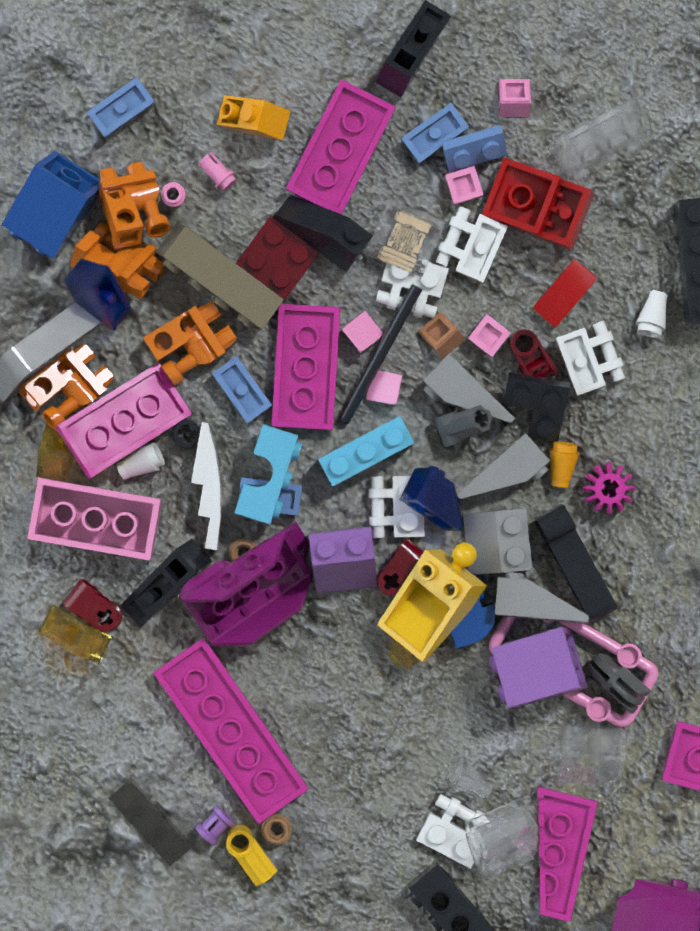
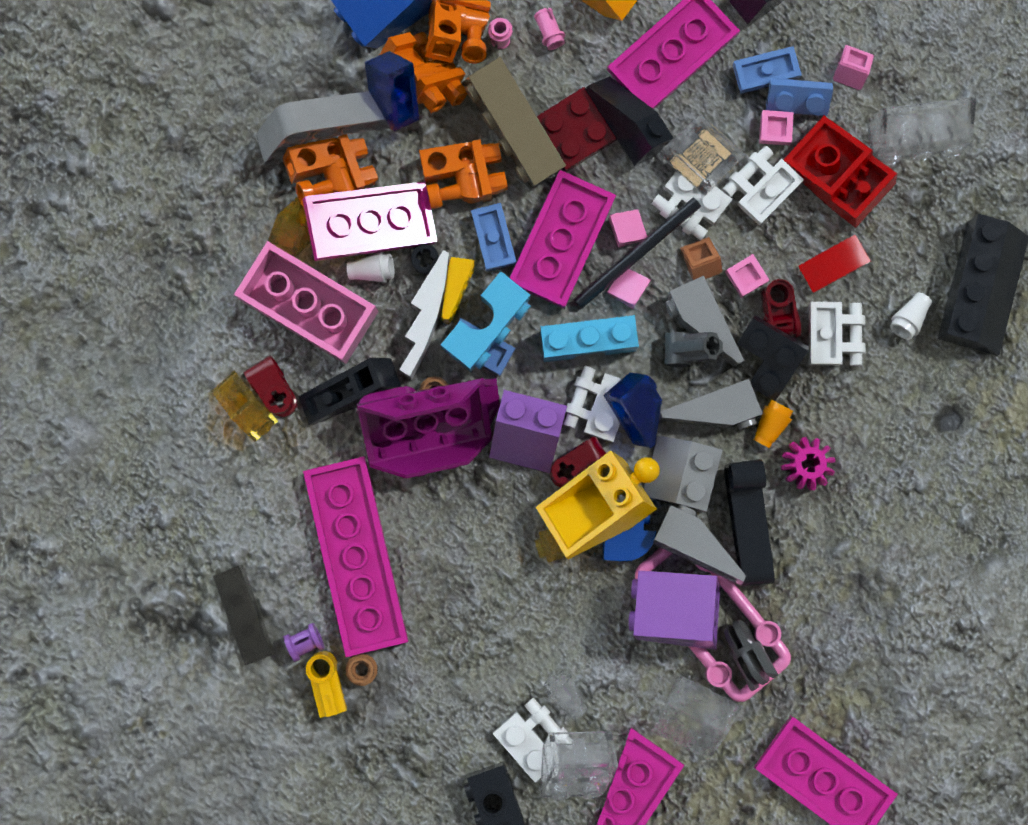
camera: 15 degrees right, 5 degrees down
none -> yellow slope [441,257,475,324]

